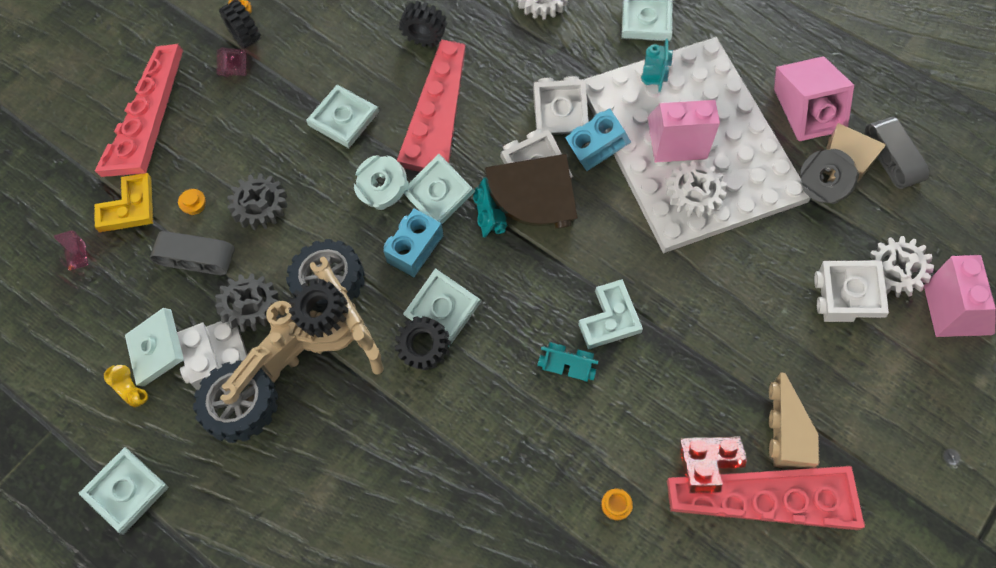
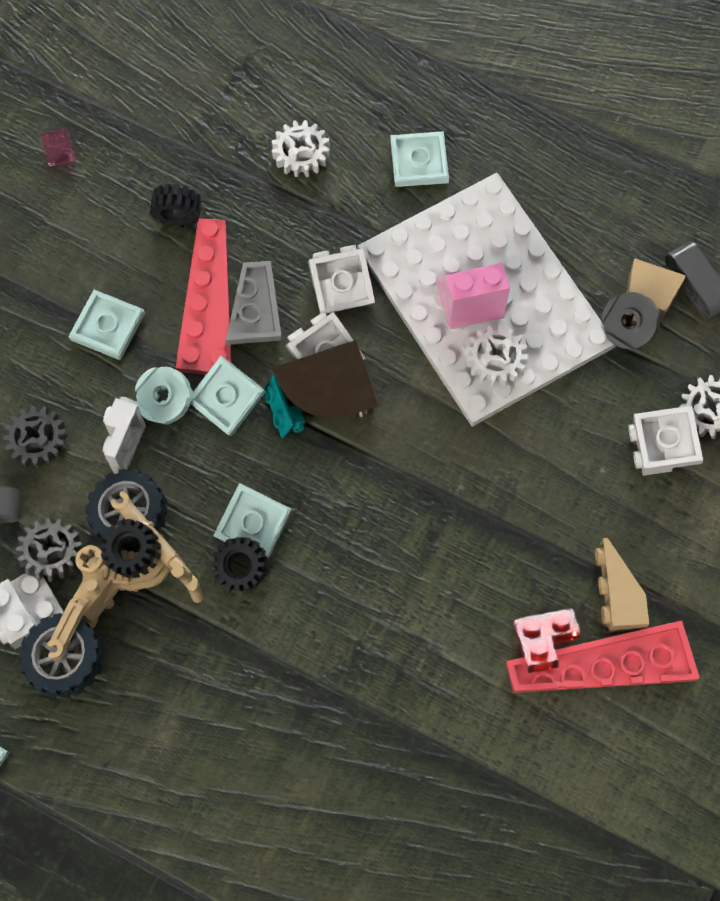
camera: 10 degrees left, 5 degrees up
medium azure brick [384,209,443,277] -> none
teal hinge [537,342,599,382] -> none
medium azure brick [565,108,631,171] -> none
light aqua plate [578,279,643,349] -> none
light orange plate [601,489,633,520] -> none
teal hinge [641,39,673,92] -> none
bright pink slope [774,56,854,141] -> none
none -> white plate [103,397,146,474]
none -> light grey wing [225,261,281,345]

